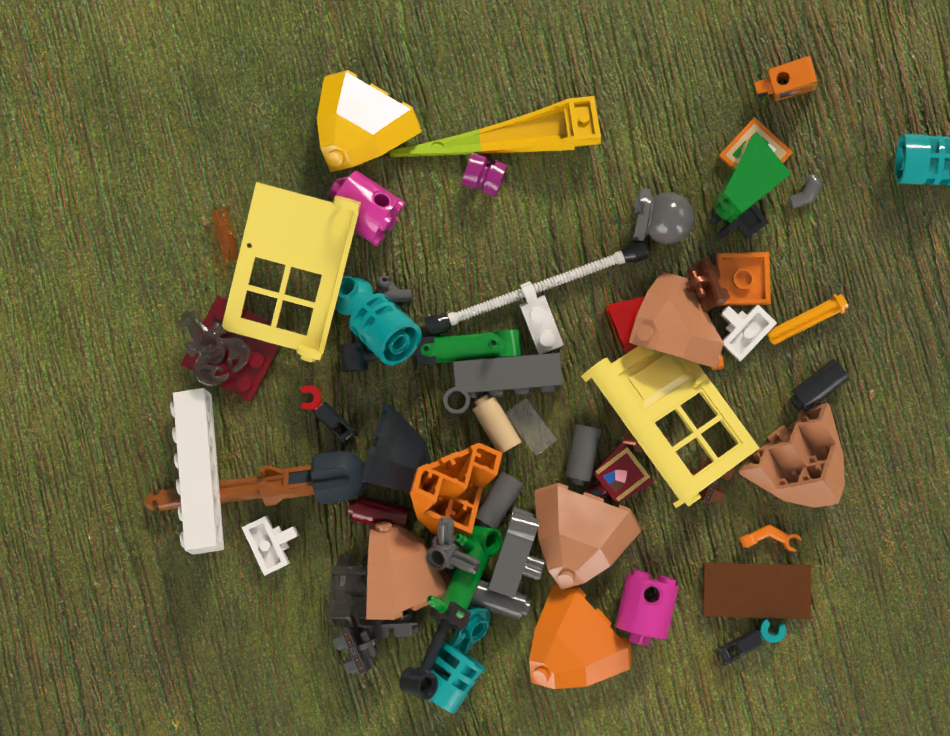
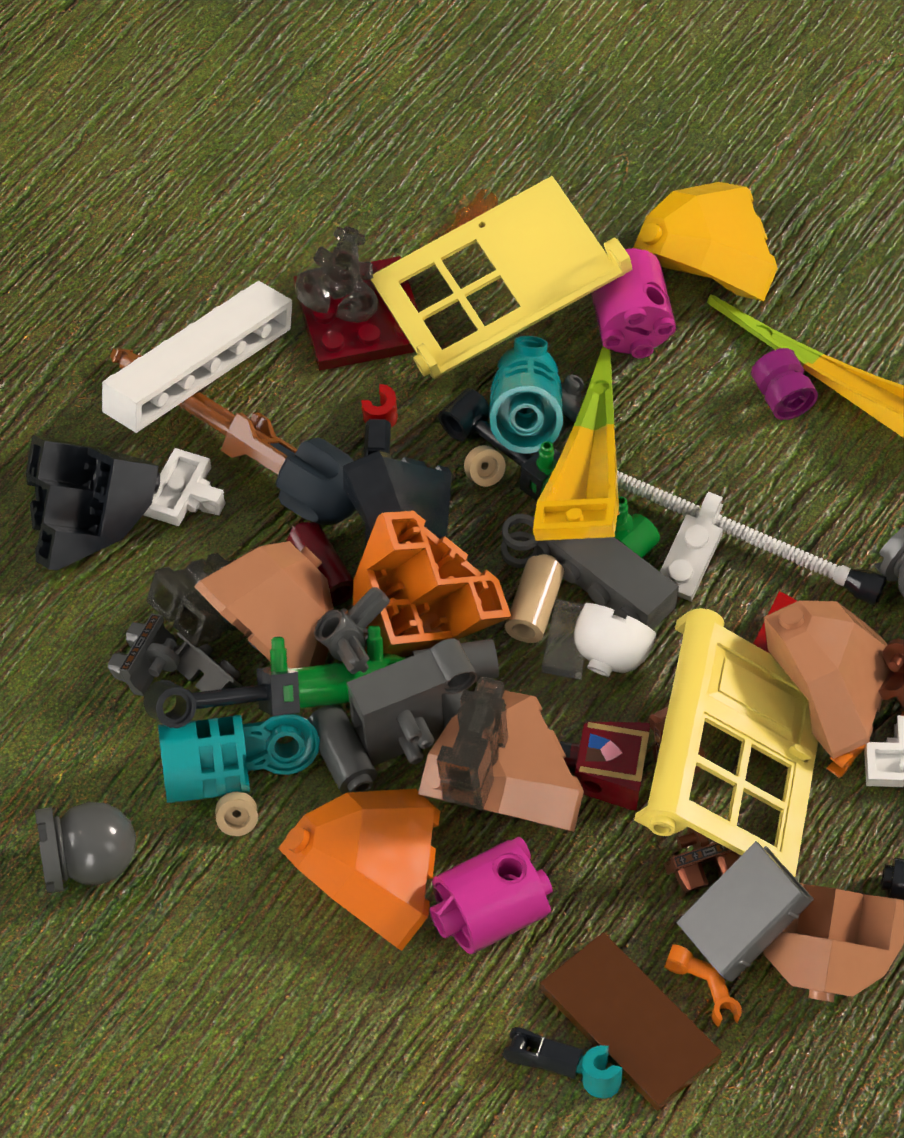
camera: 40 degrees right, 30 degrees down
dark grey brick [565,424,602,486] -> none
none -> black brick [26,435,160,570]
none -> tan tile [215,791,258,836]
none -> clear smoke hips [437,677,508,810]
none -> tan tile [464,445,506,487]
none -> yellow plate [533,346,619,541]
none -> white cylinder [574,603,657,677]
none -> piece [676,841,814,982]

